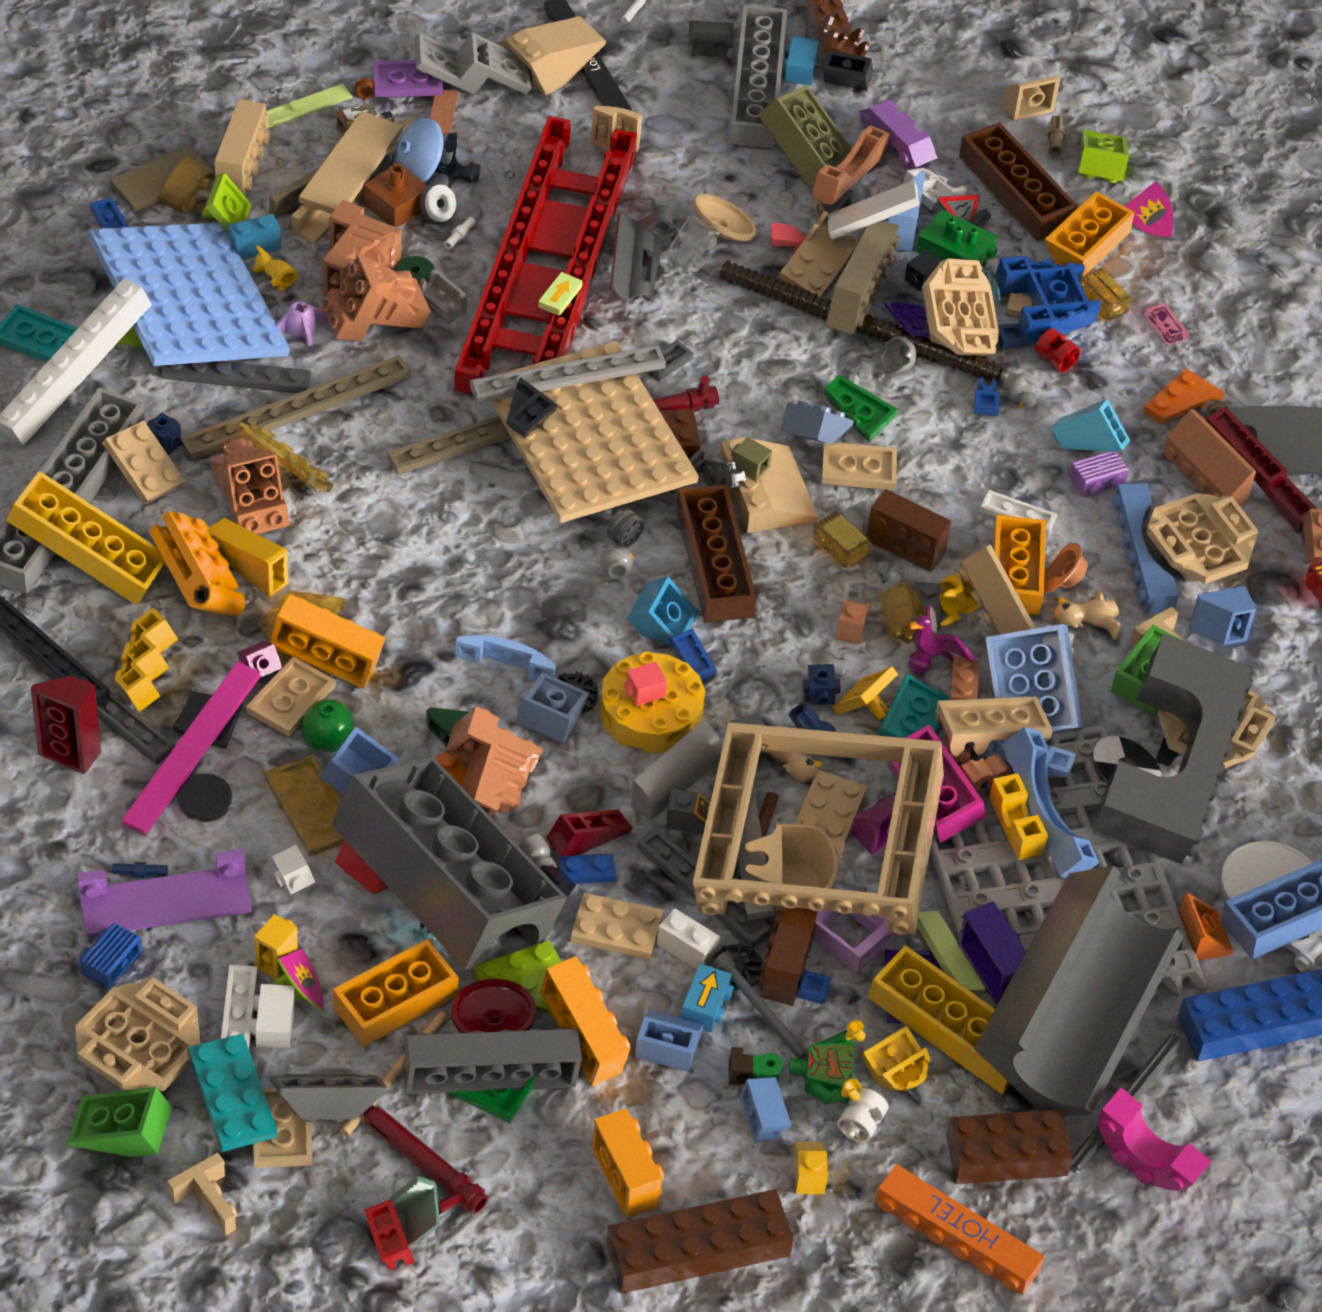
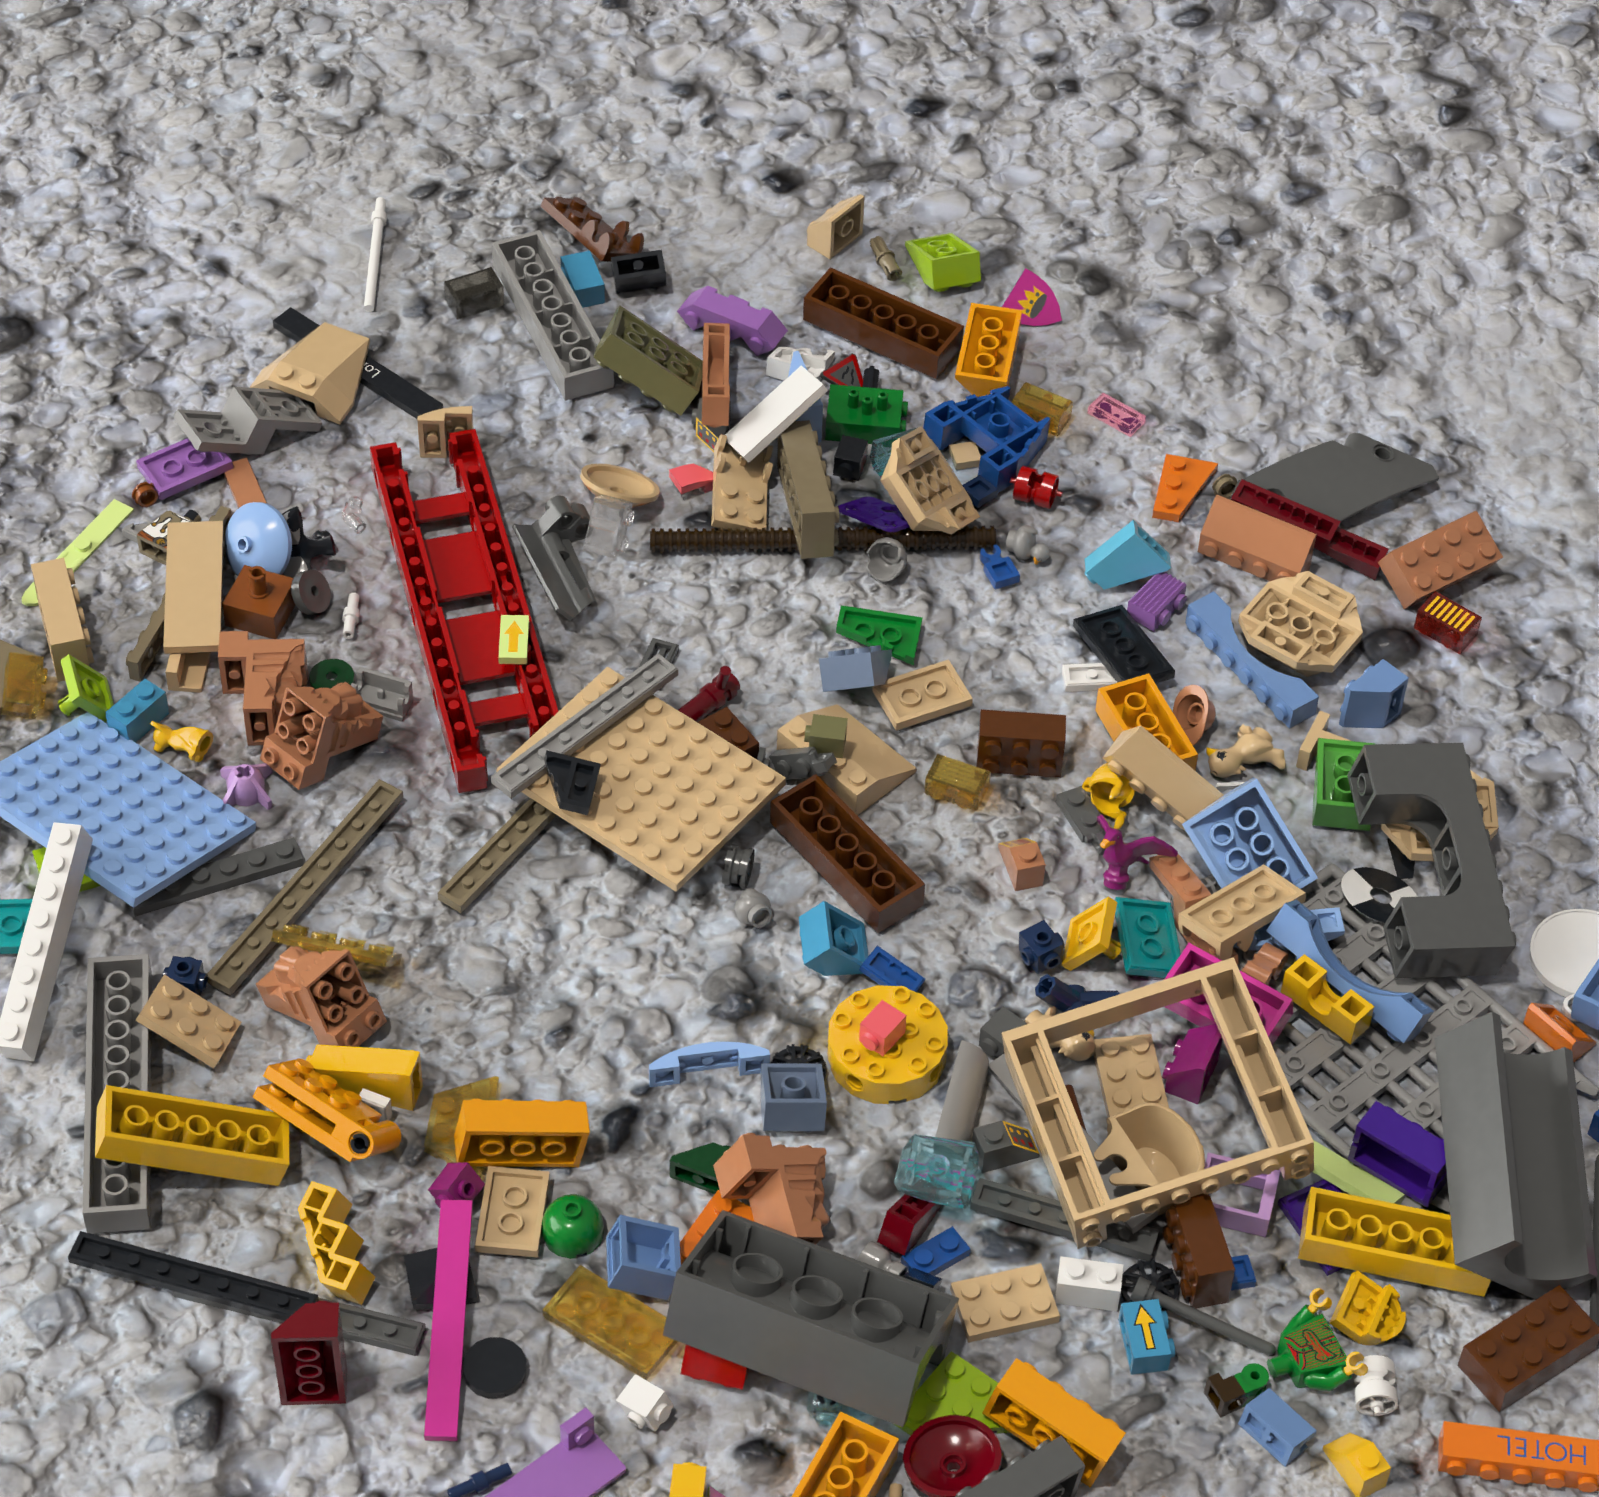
camera: 25 degrees left, 0 degrees up
medium blue slope [635,1009,704,1072] -> none
clear yellow brick [878,580,926,644] -> none
none -> white tile [359,1088,392,1122]
none -> clear light blue slope [894,1134,979,1209]
none -> black tile [1073,605,1175,684]

